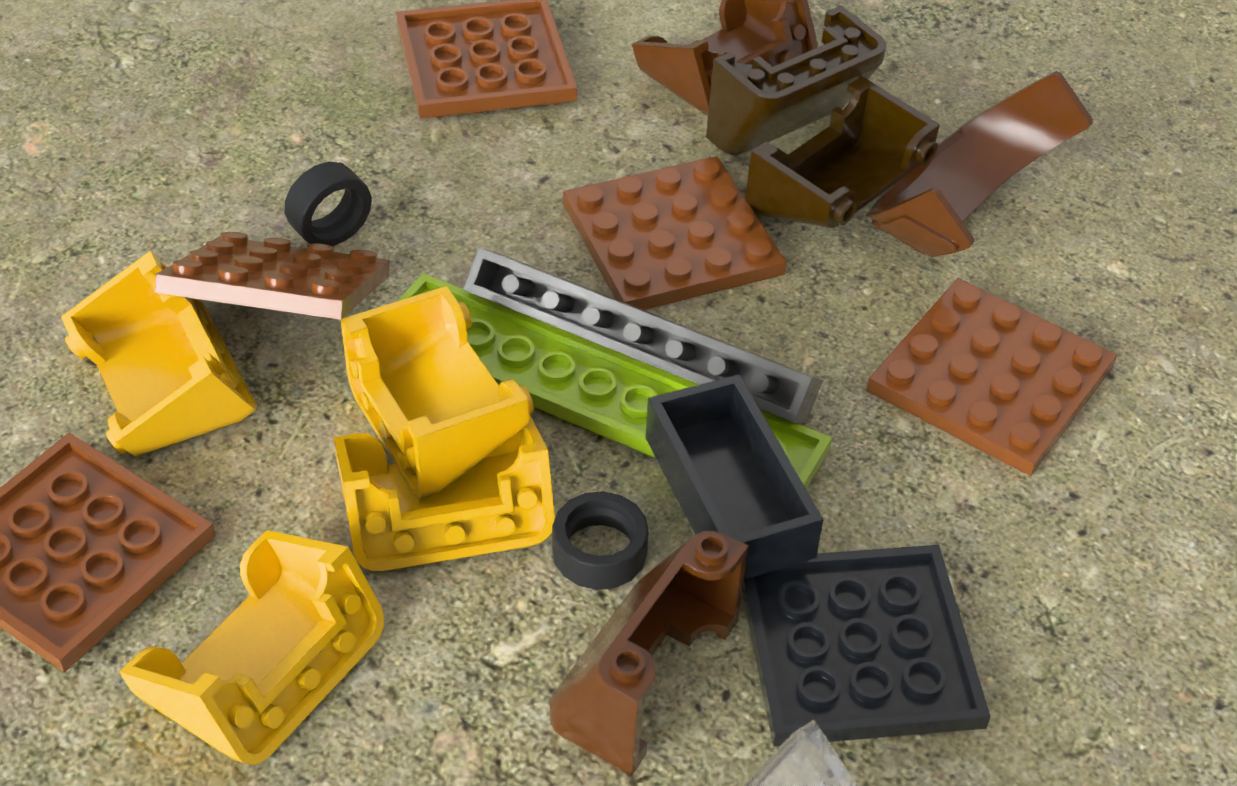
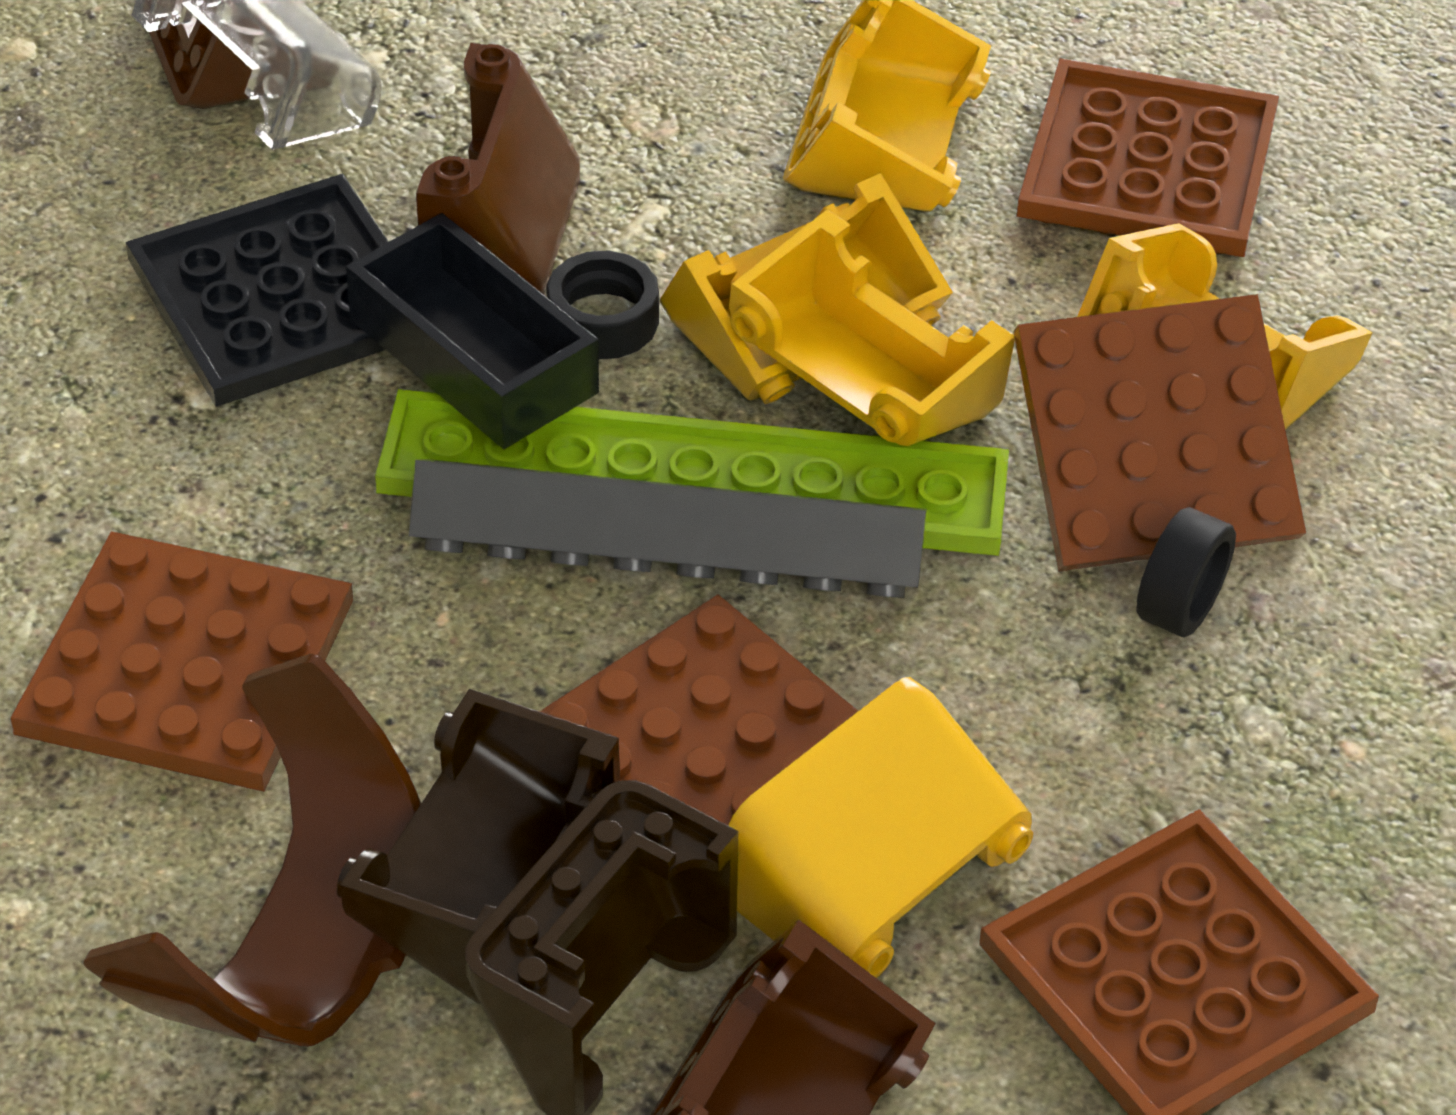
camera: 160 degrees right, 0 degrees up
none -> yellow windscreen [728,677,1033,978]

